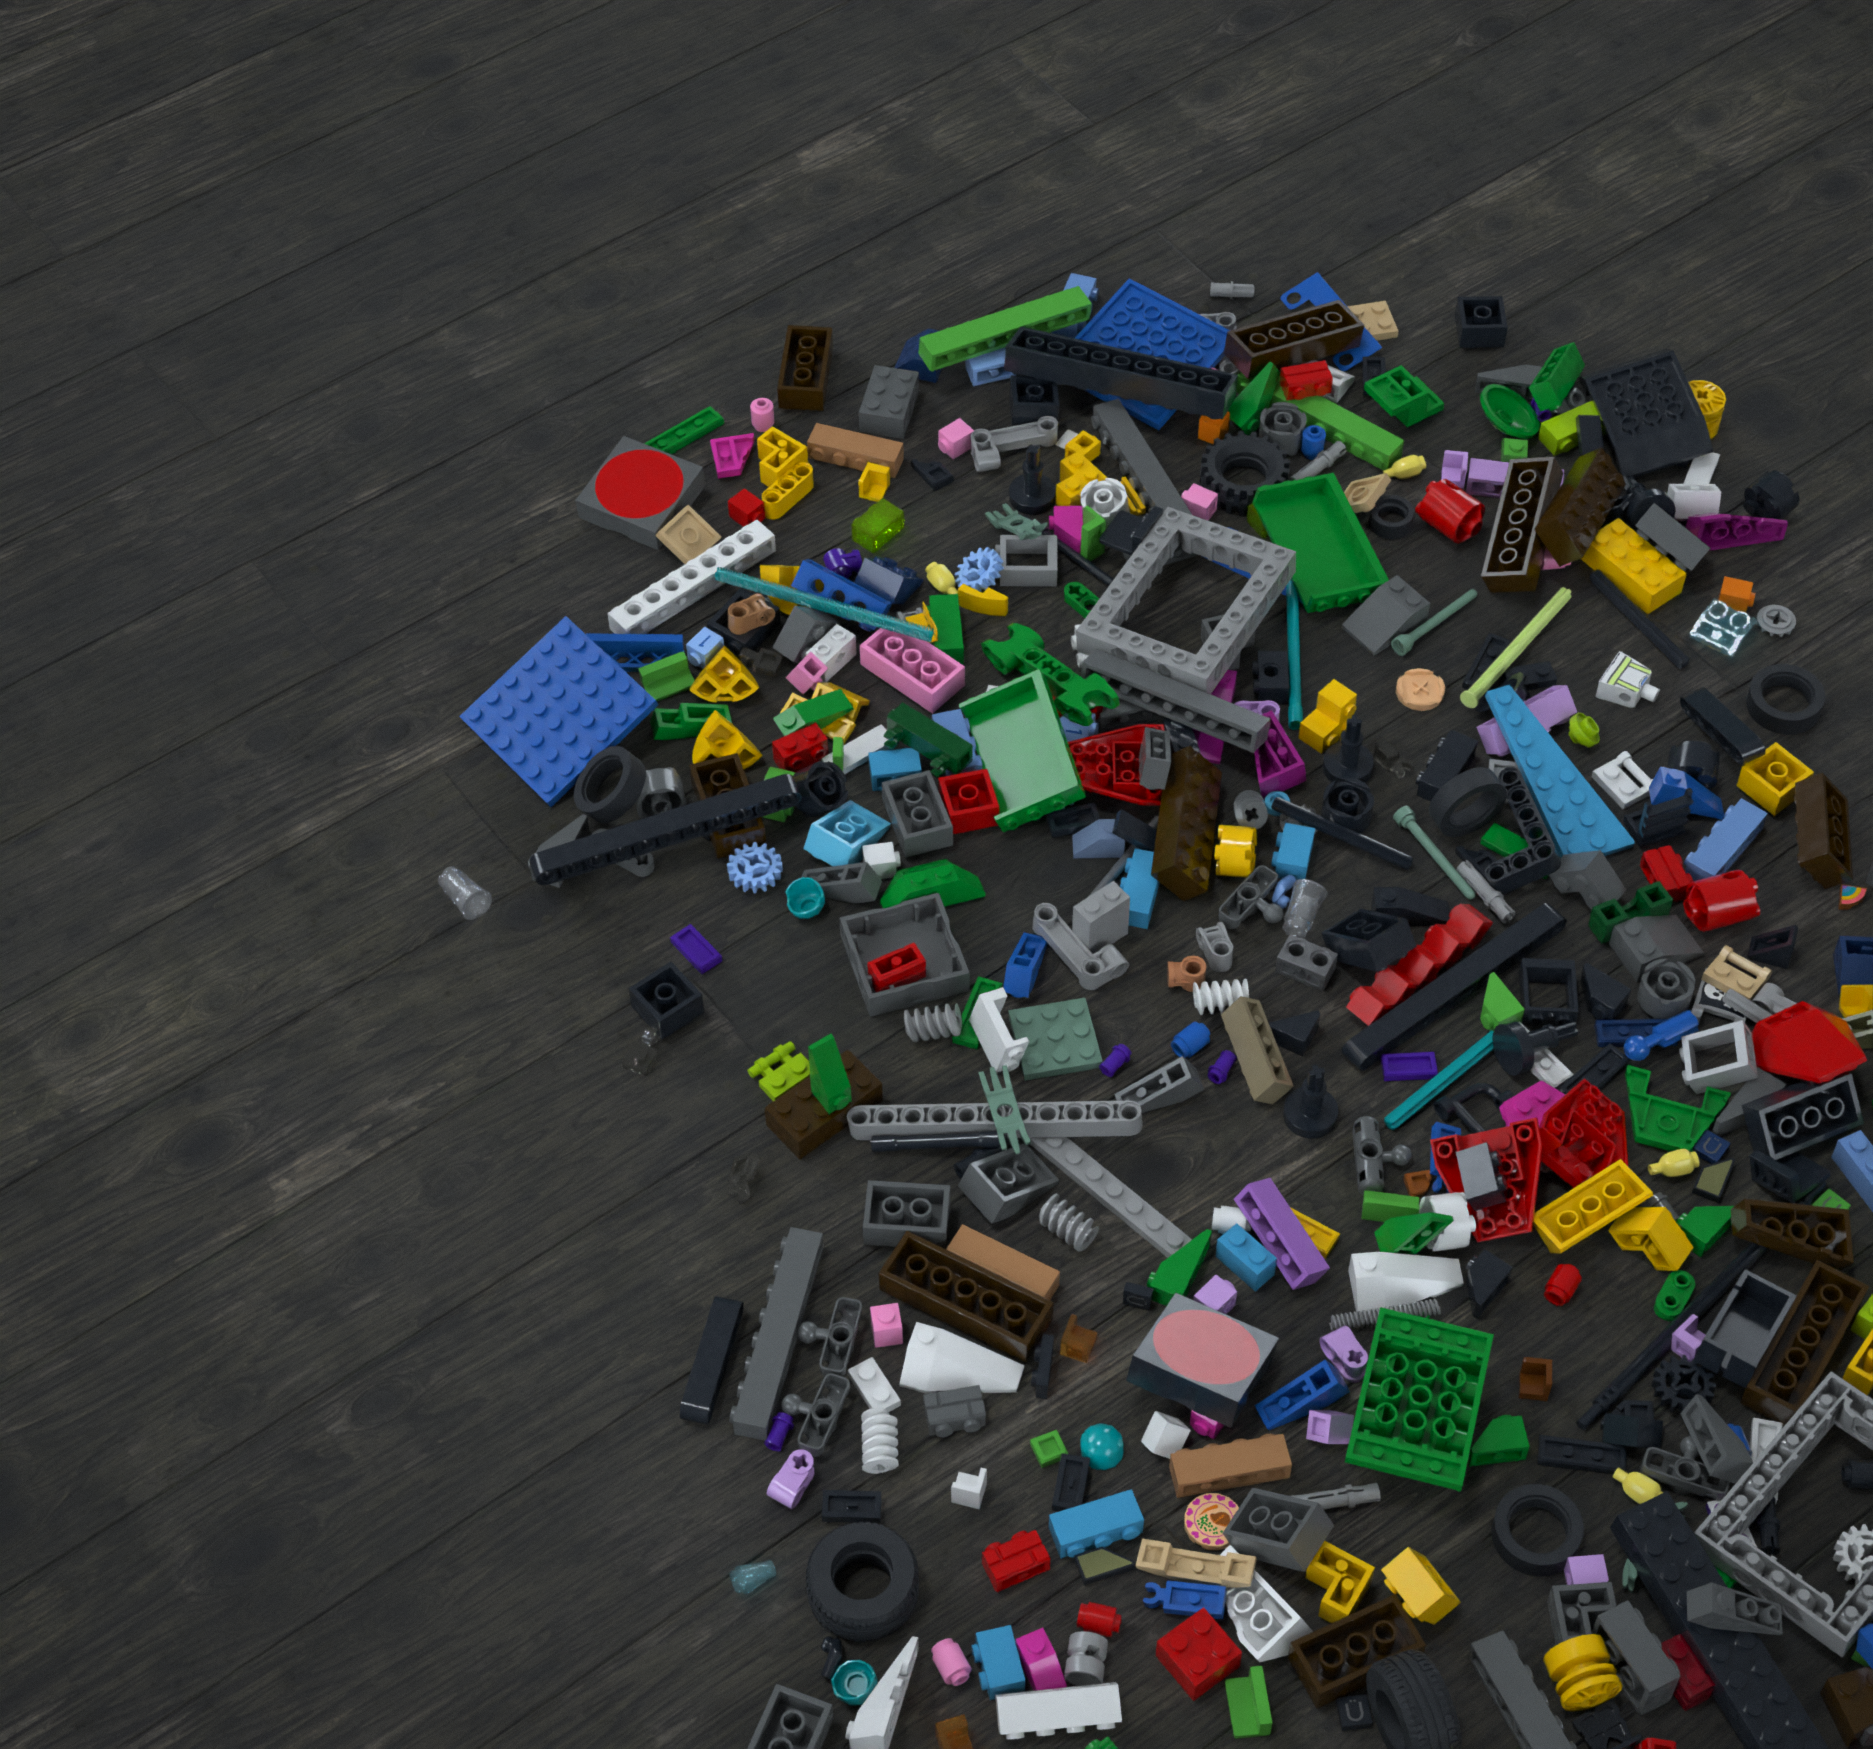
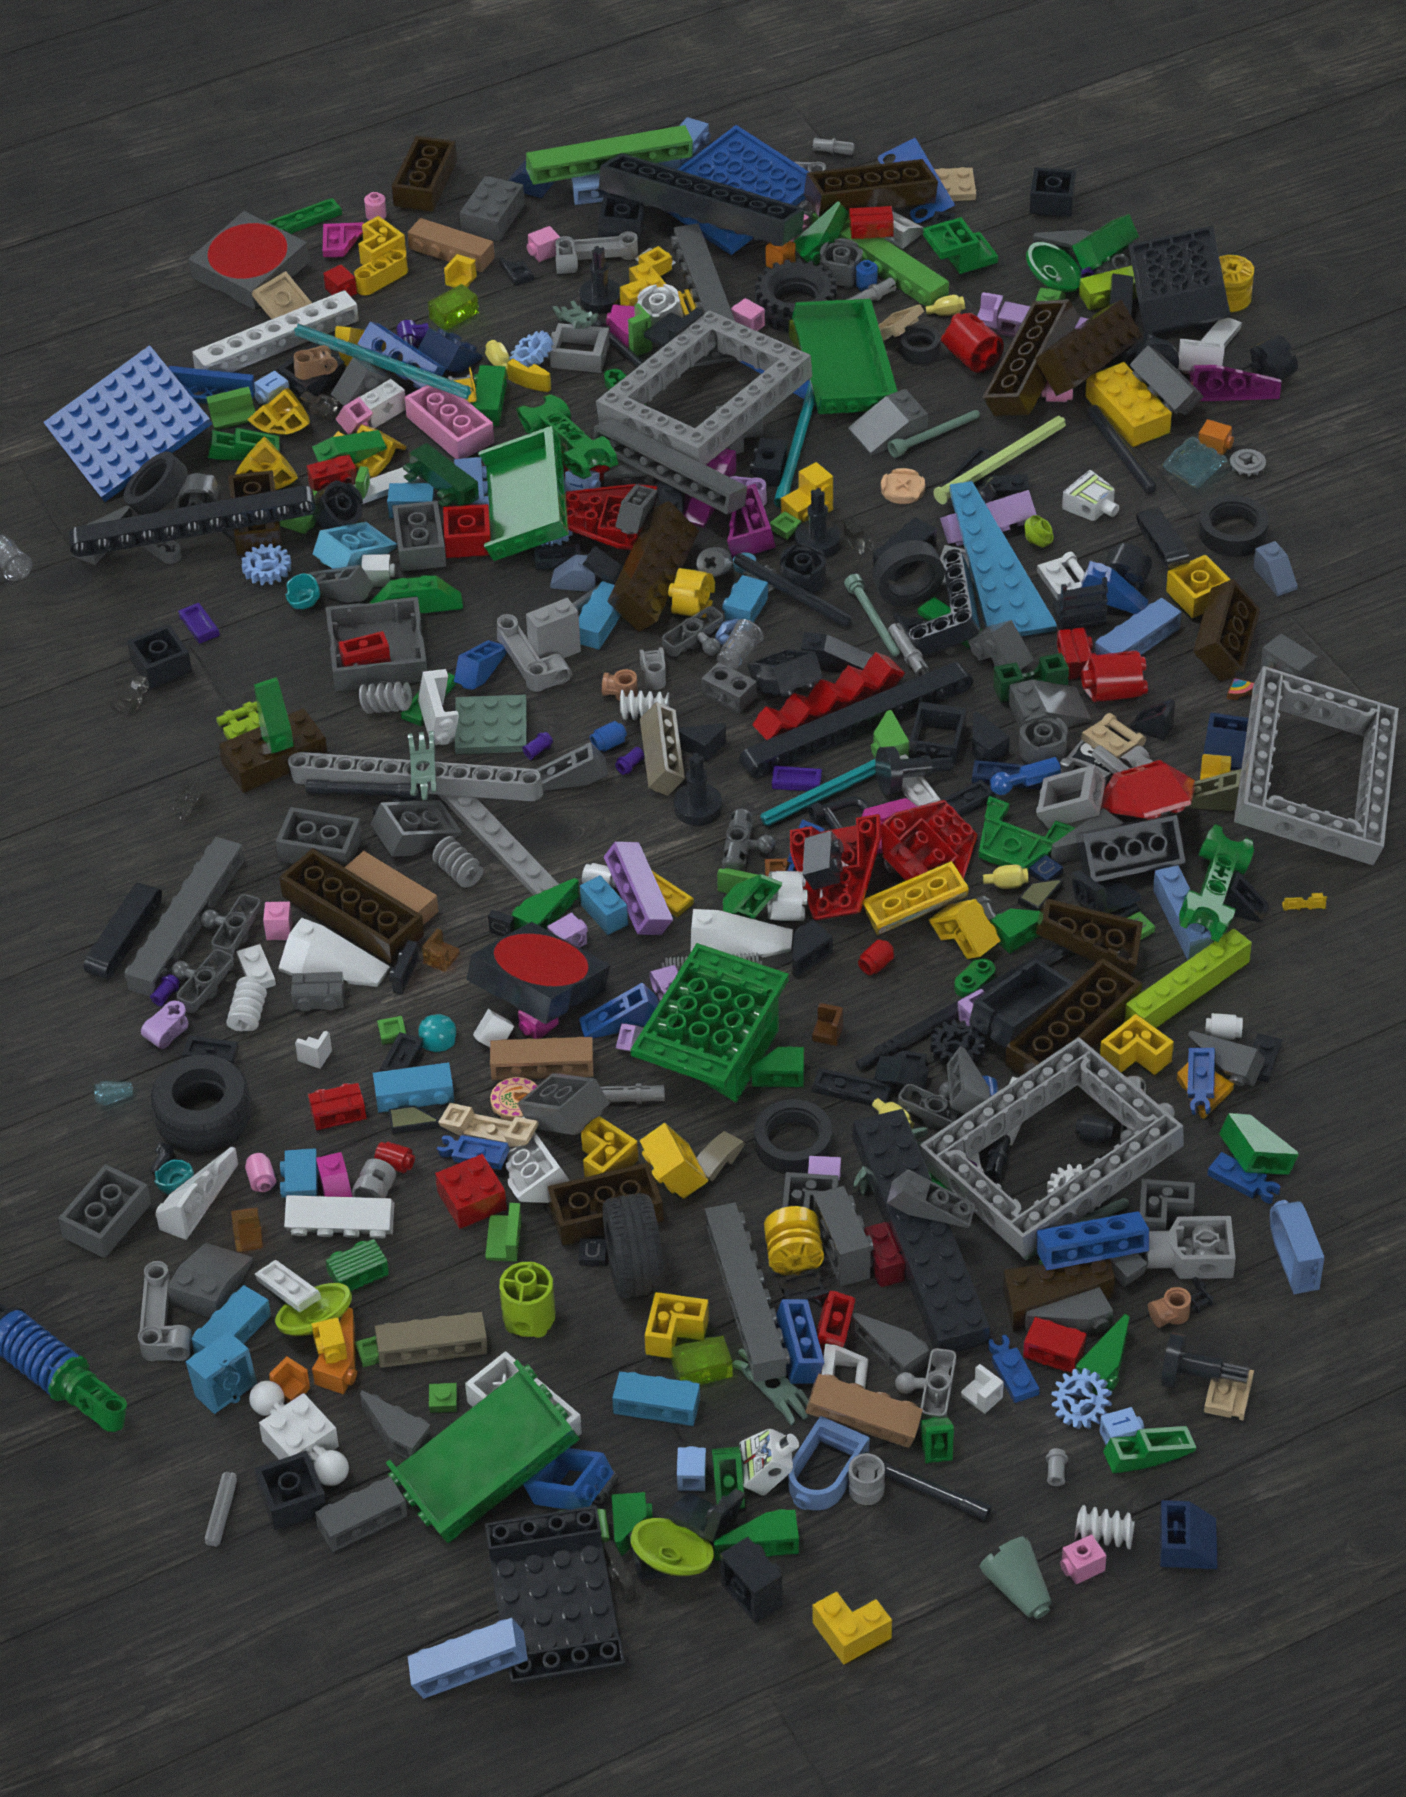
camera: 10 degrees right, 5 degrees down
none -> dark tan slope [697,1131,746,1182]
none -> bright green plate [770,511,802,540]
none -> sand blue slope [1253,541,1298,597]

